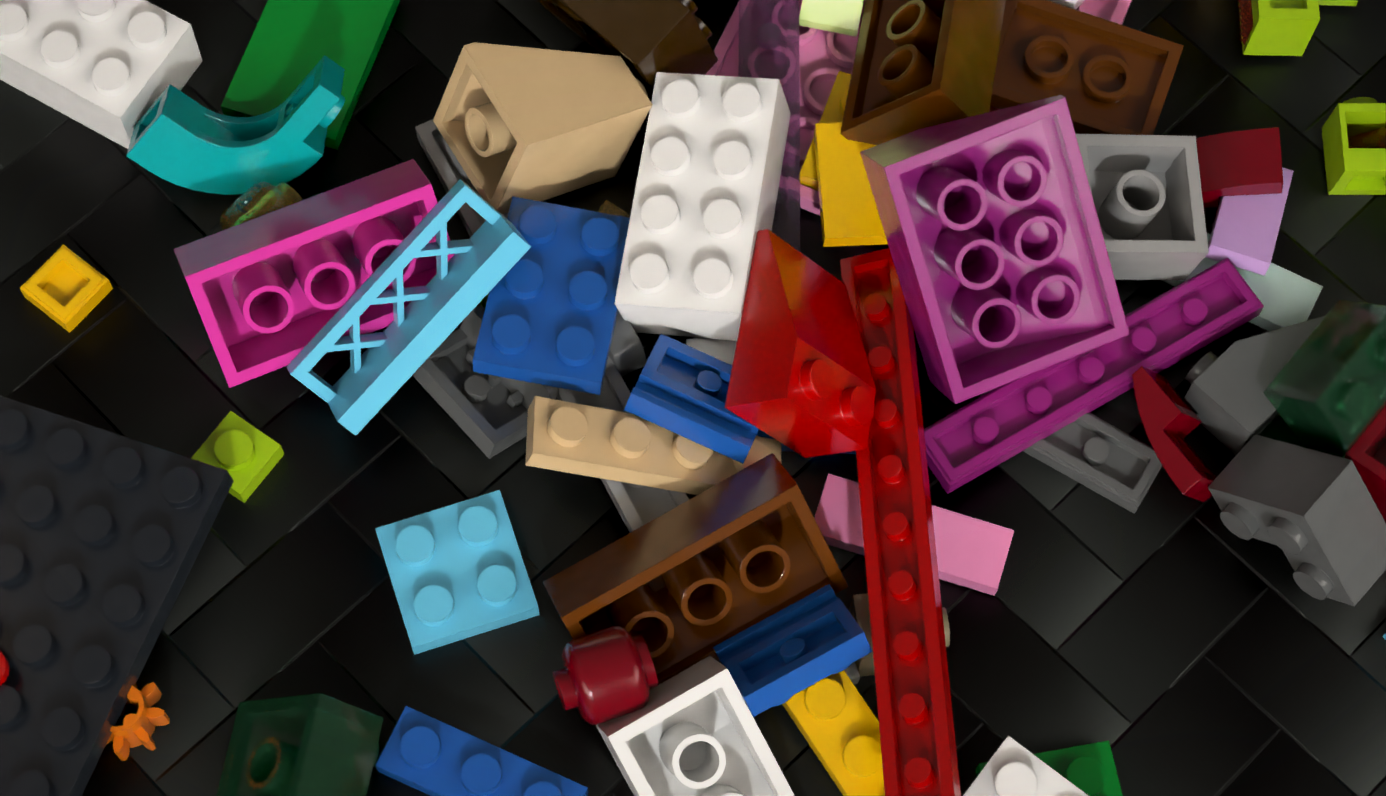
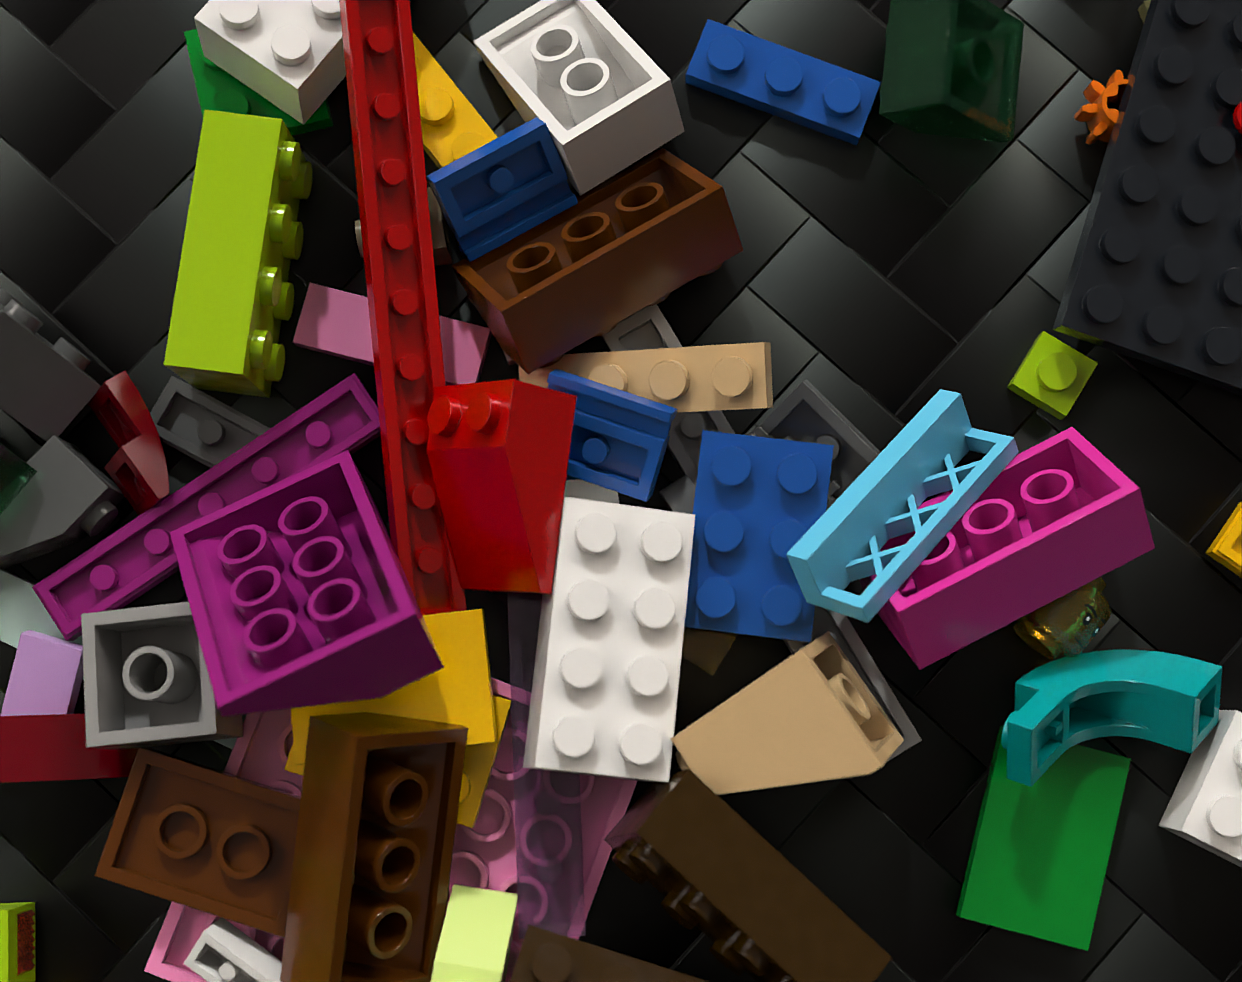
camera: 175 degrees left, 15 degrees up
medium azure plate [375,490,540,655] -> none
dark red head [552,626,658,725] -> none
none -> lime brick [164,110,313,398]

